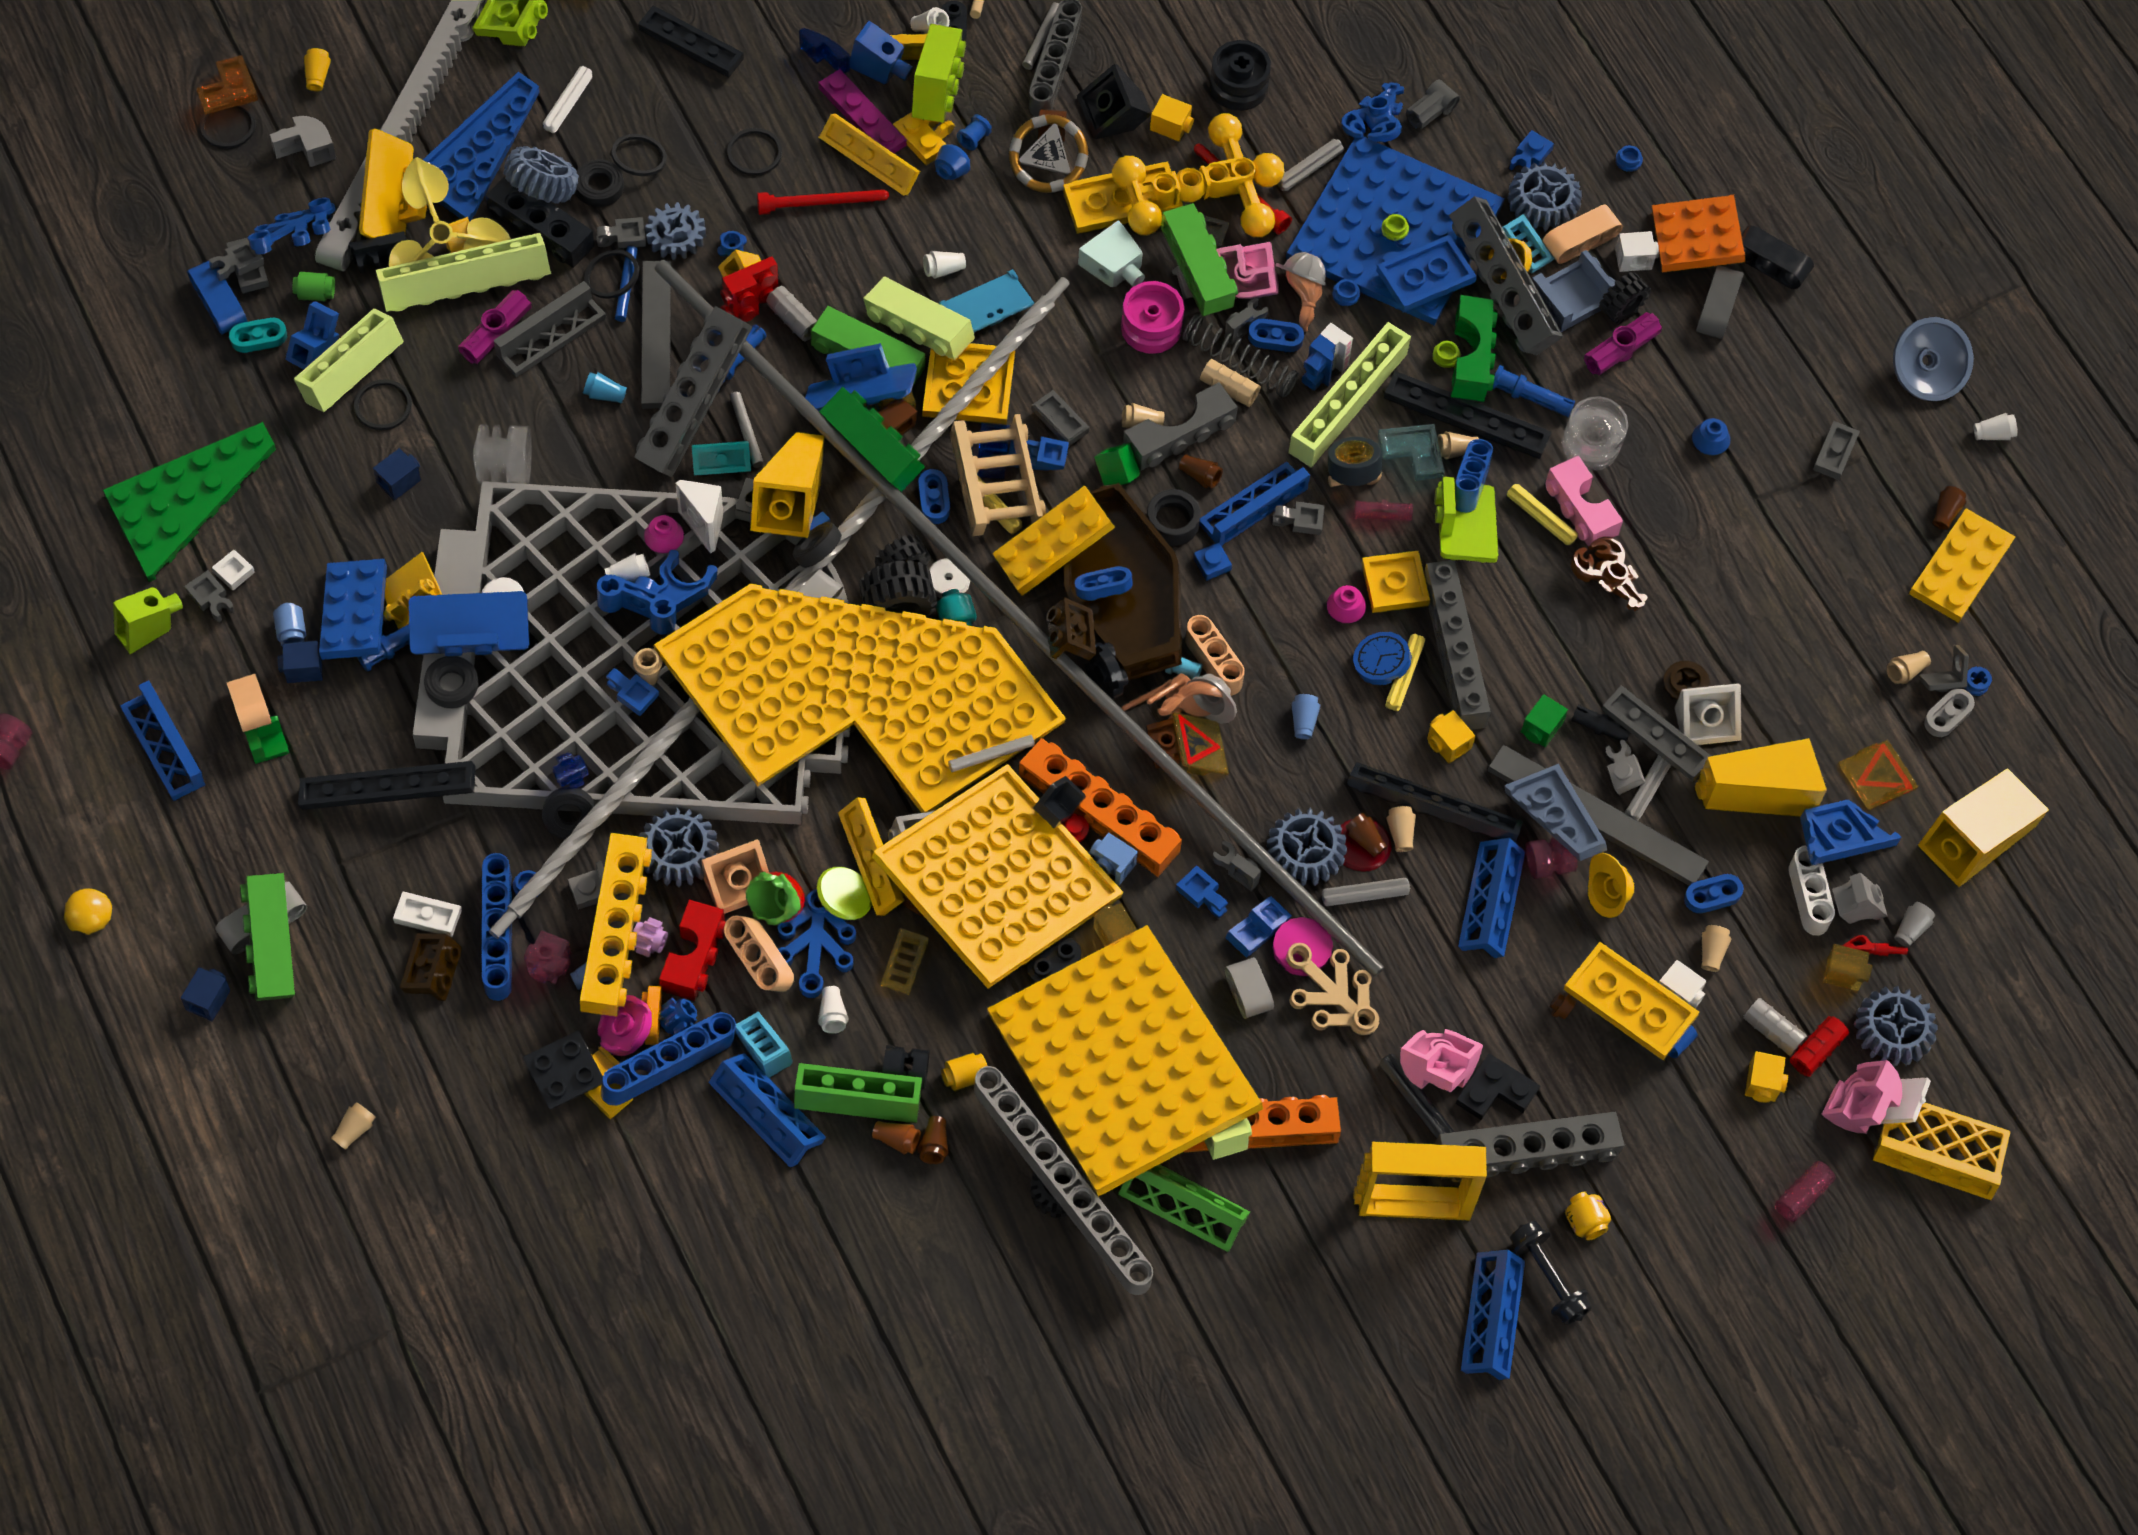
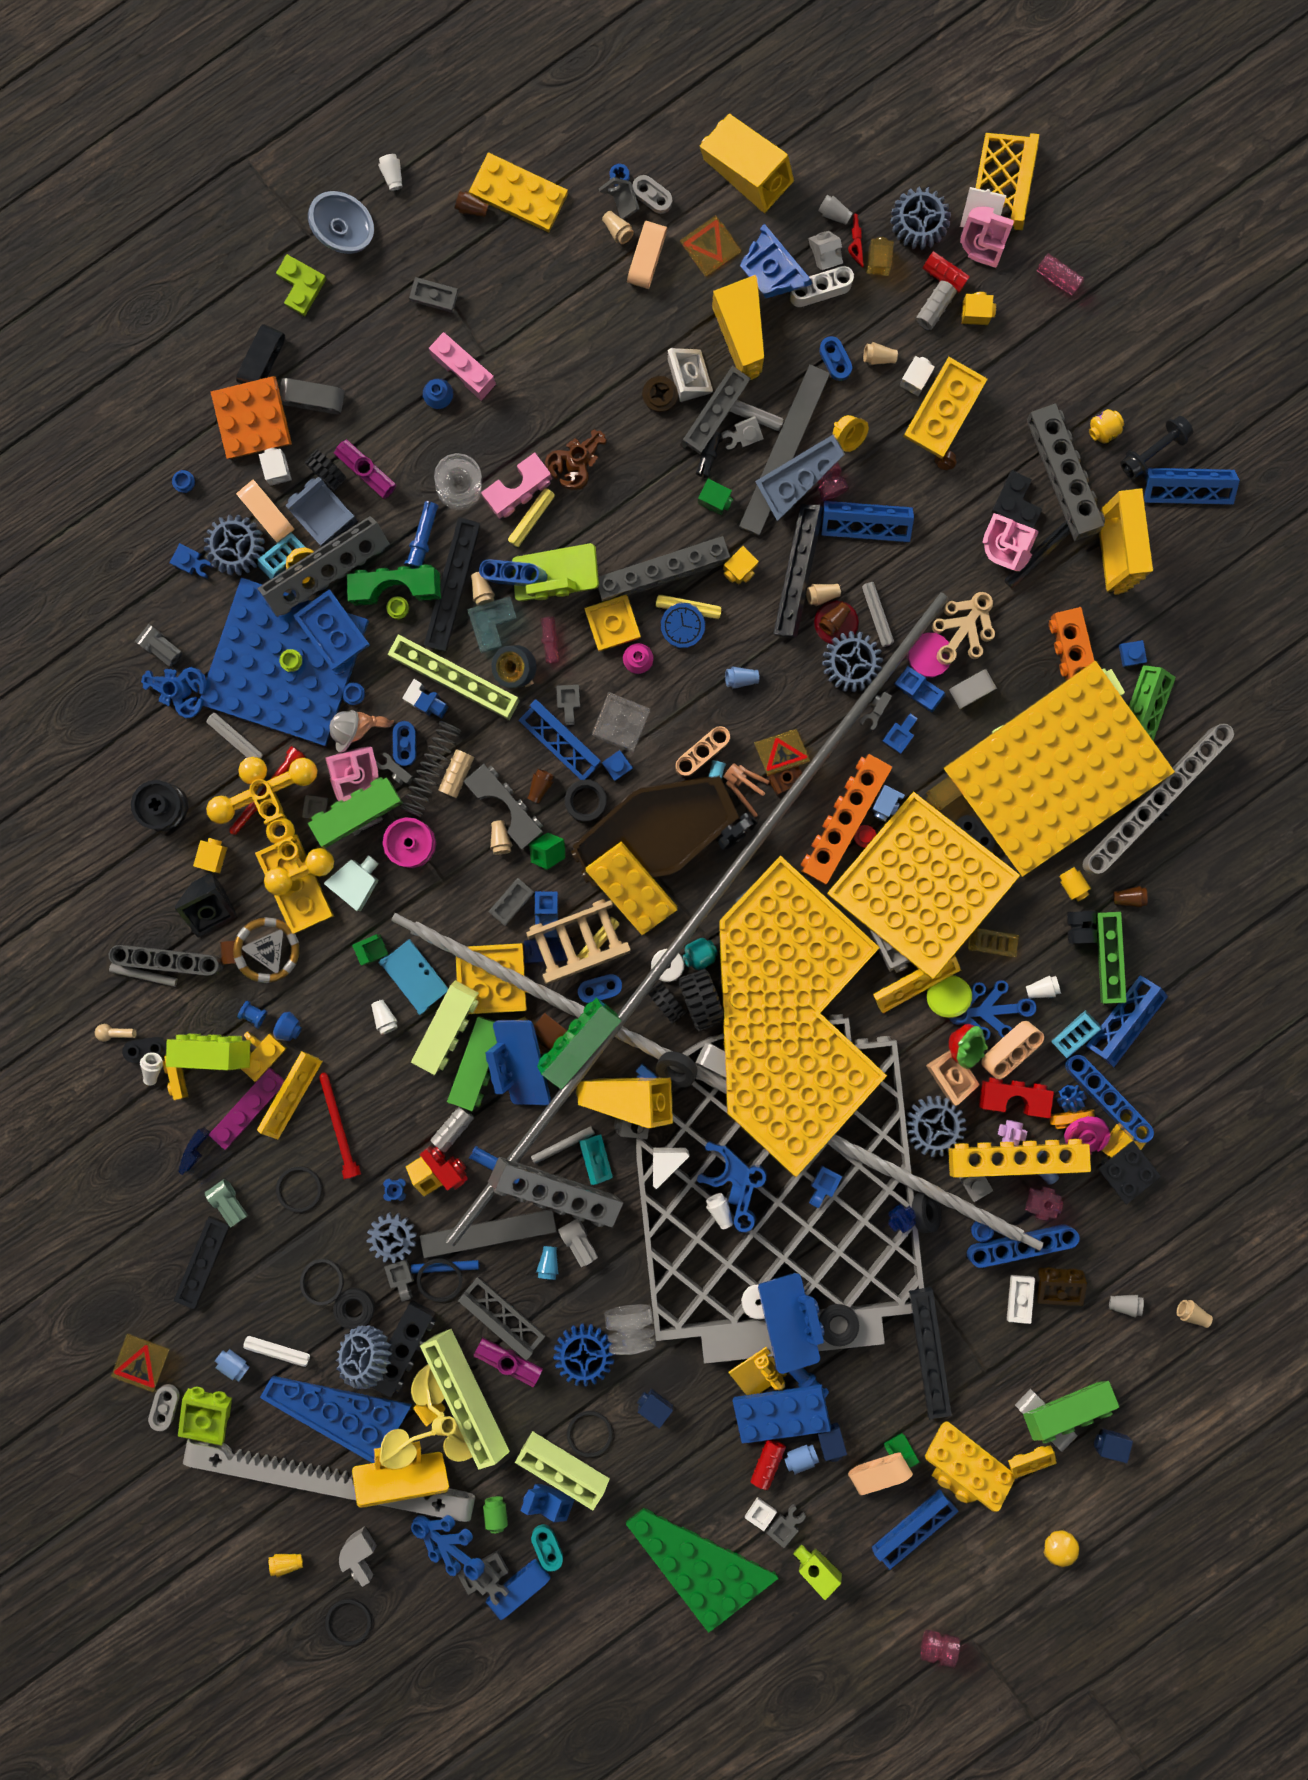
camera: 90 degrees left, 25 degrees up
clear orange plate [196,55,258,115] -> none
black plate [349,231,406,273] -> none
tan cone [633,648,663,685] -> none
dark pink cone [644,515,684,553] -> none
blue torso [848,21,913,84] -> none
dark orange cone [872,1121,921,1154] -> none
light grey bar [948,735,1035,772] -> none
black panel [1033,776,1086,828] -> none
dark brown bracket [1046,597,1096,660] -> none
blue plate [1074,566,1133,601] -> none
piece [1157,674,1237,724] -> none
none -> sand green piece [205,1179,248,1228]
none -> medium blue brick [214,1349,249,1382]
none -> lime plate [276,254,327,317]
none -> green panel [352,934,388,966]
none -> bright pink arch [429,332,496,401]
none -> blue gear [553,1323,615,1386]
none -> light grey piece [558,1219,598,1267]
none -> clear brick [592,692,651,753]
none -> light nougat beam [627,221,667,289]
none -> red axle [750,1439,786,1490]
none -> yellow bracket [925,1421,1015,1512]
none -> yellow plate [1008,1445,1056,1479]
none -> light grey cone [1109,1295,1144,1318]
none -> blue plate [1119,640,1147,667]

